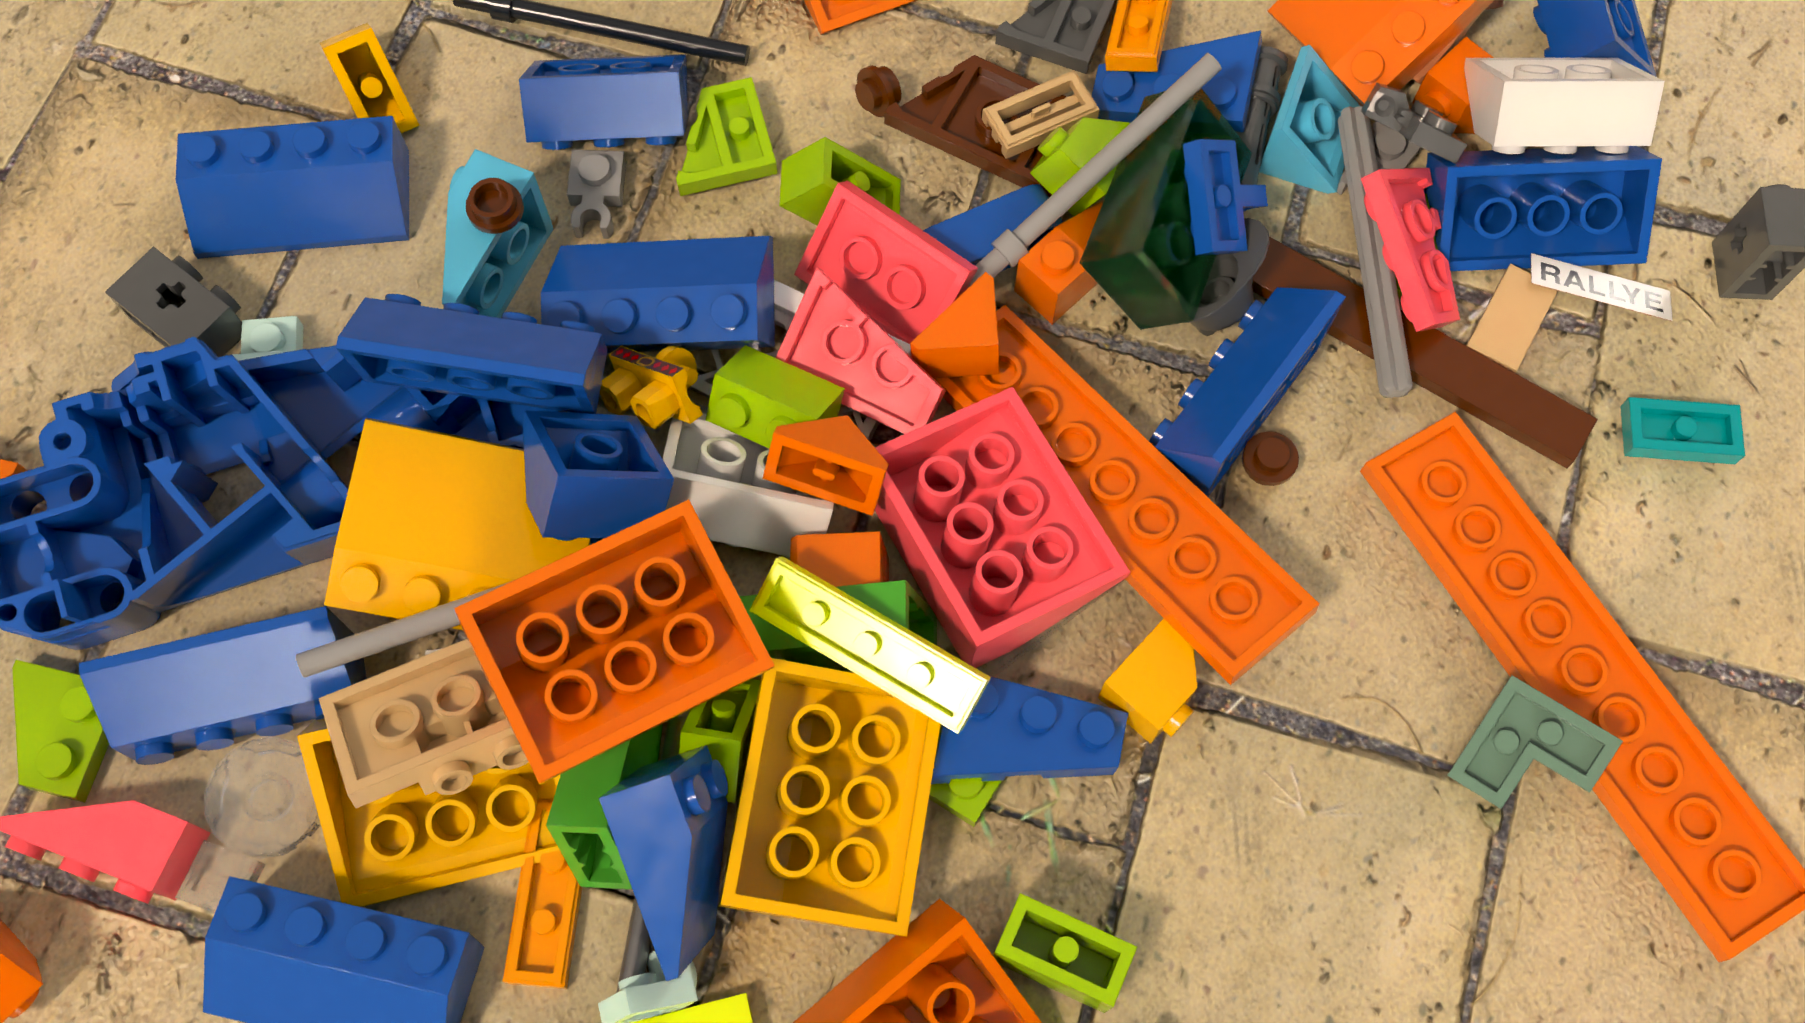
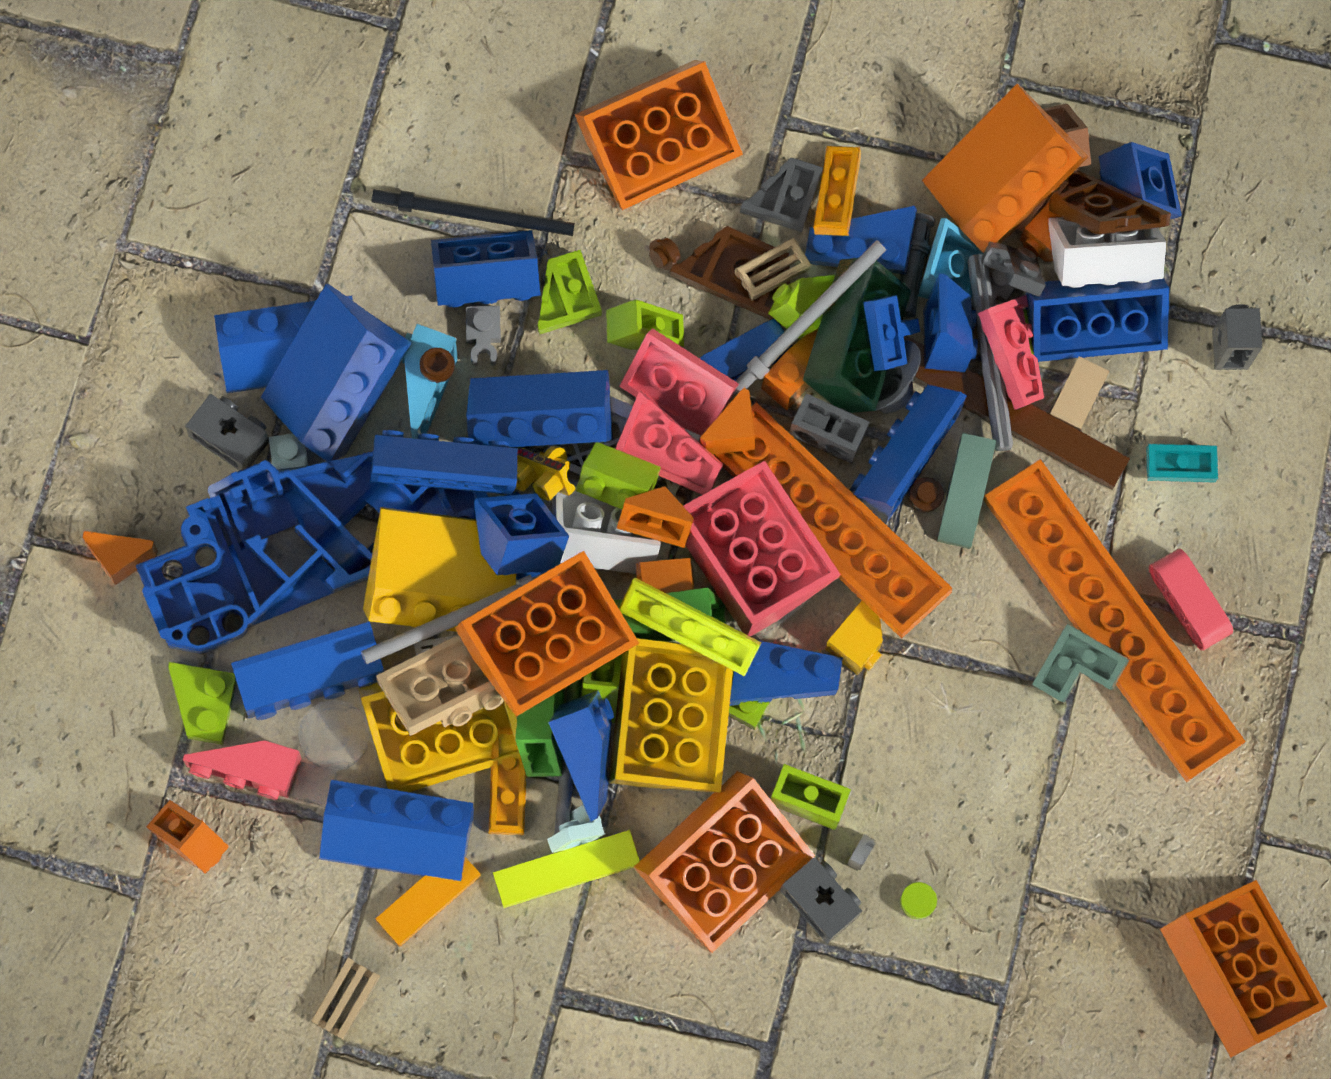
camera: 10 degrees left, 5 degrees up
yellow slope [320,23,420,133] -> none
white sticker [1531,253,1673,321] -> none
none -> blue slope [261,284,412,461]
none -> dark grey brick [790,394,869,464]
none -> blue slope [923,274,978,372]
none -> sand green slope [937,433,996,549]
none -> reddish brown wing [1049,170,1171,234]
none -> coral beam [1149,548,1233,651]

